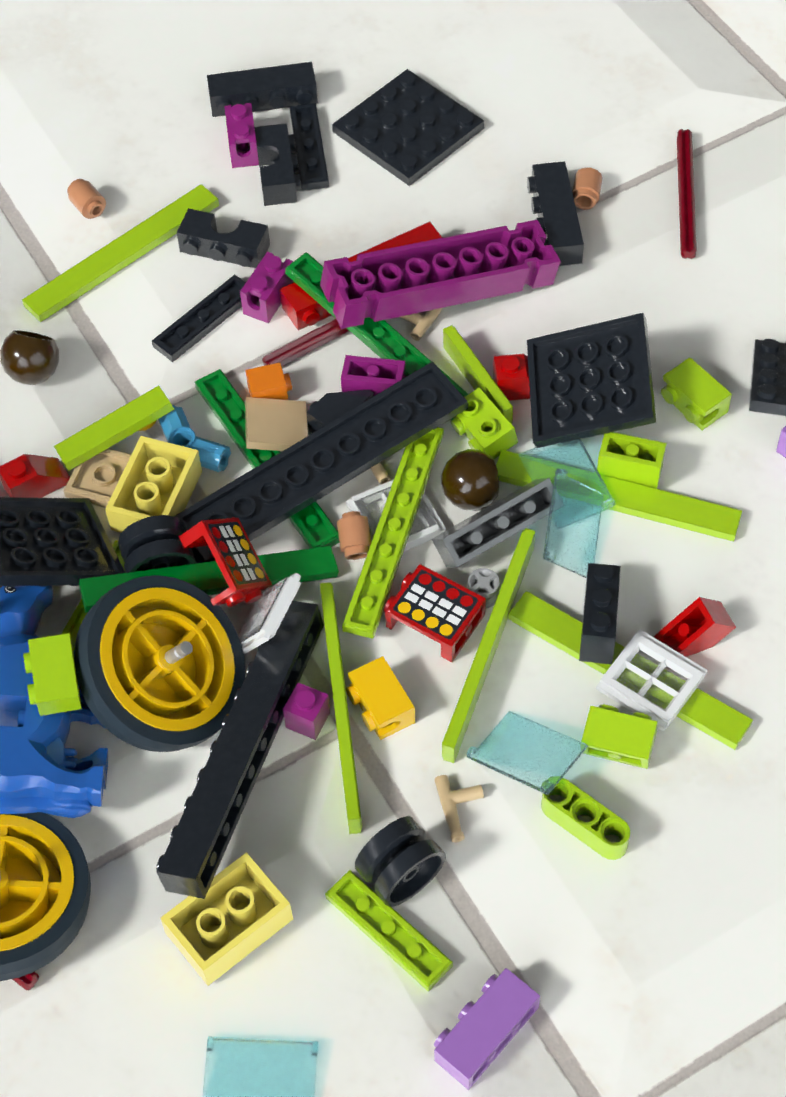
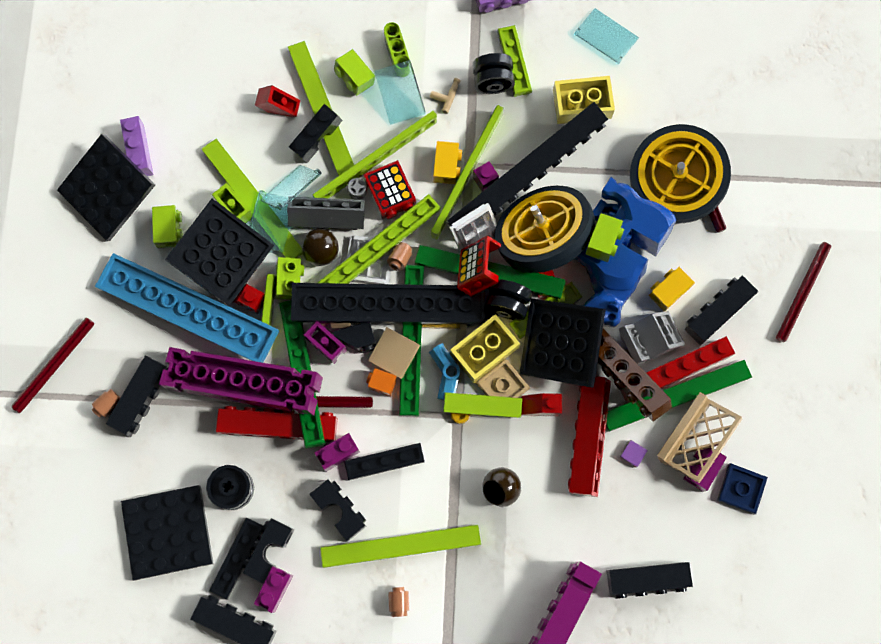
camera: 150 degrees left, 20 degrees up
white piece [596,629,708,731] -> none
none -> dark azure plate [95,253,279,363]
none -> black wheel [206,465,255,511]

